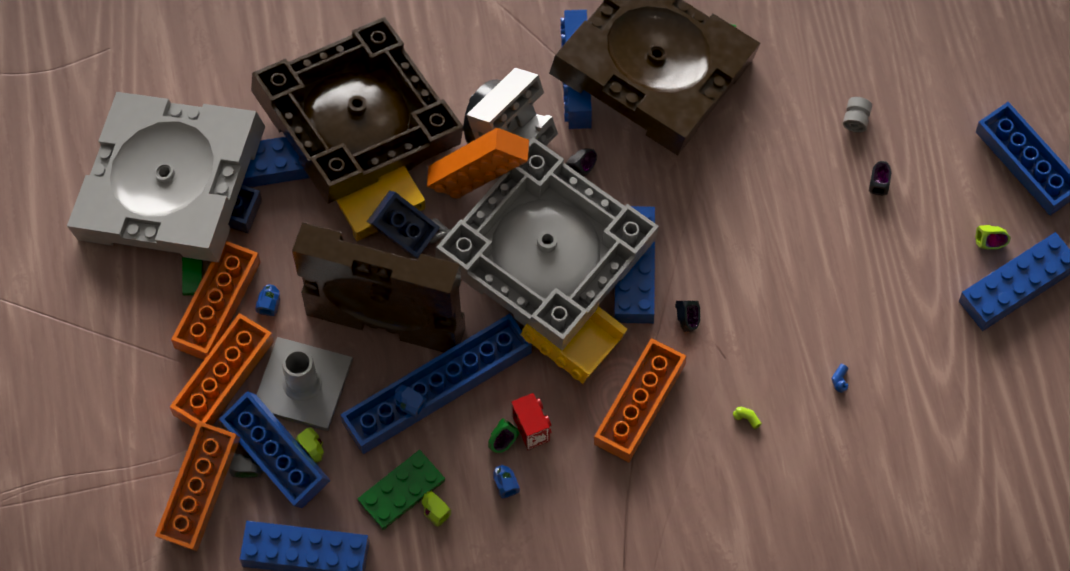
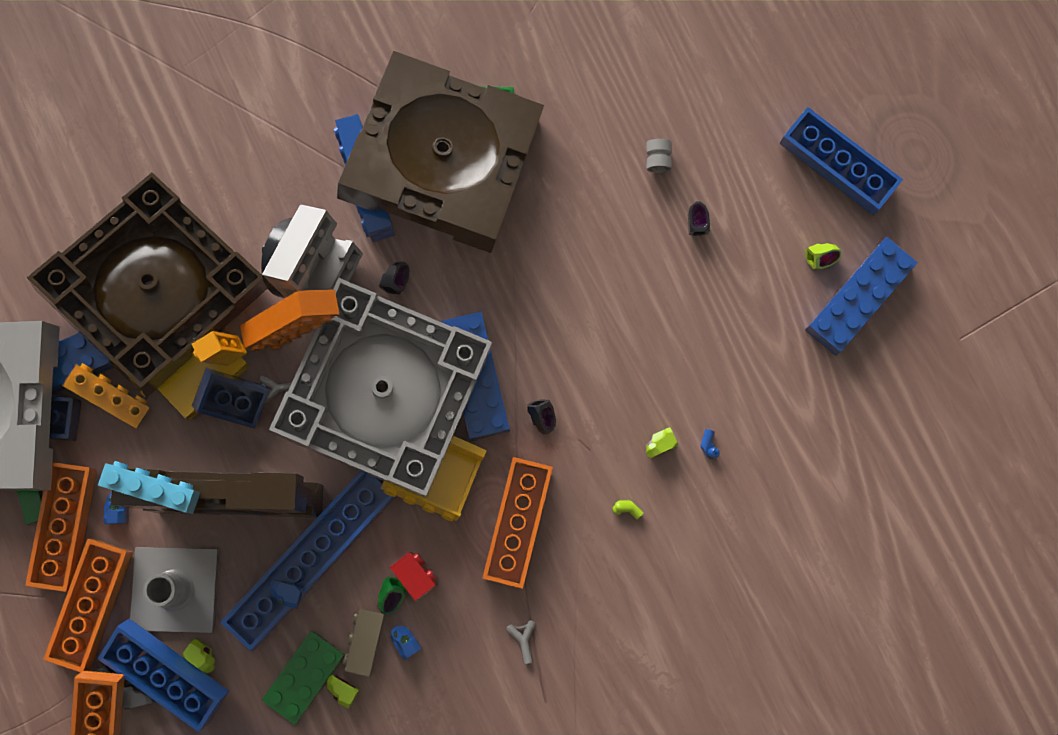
camera: 15 degrees left, 15 degrees up
none -> light orange brick [62,363,149,428]
none -> medium azure brick [98,461,200,514]
none -> light orange brick [192,331,247,366]
none -> dark tan brick [343,609,386,677]
none -> light grey piece [506,620,536,664]
none -> lime rock [646,427,678,459]

